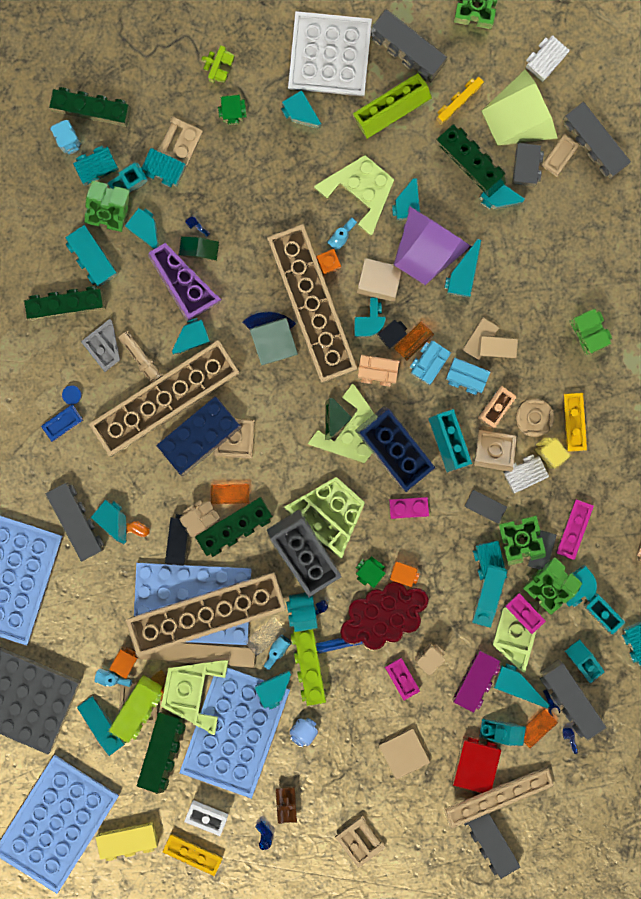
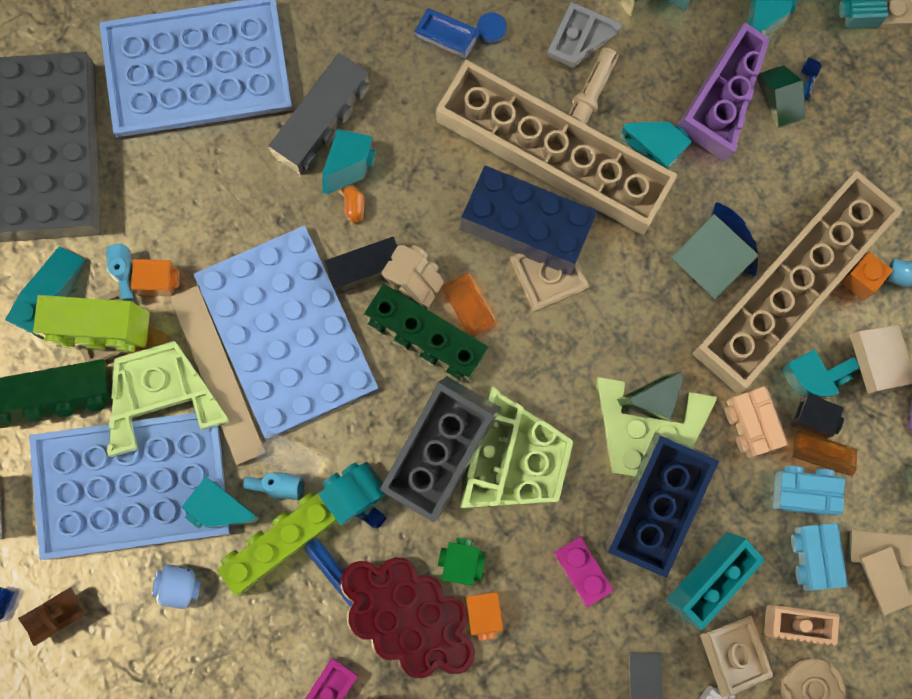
camera: 60 degrees right, 10 degrees down
tan brick [126,571,286,657] -> none

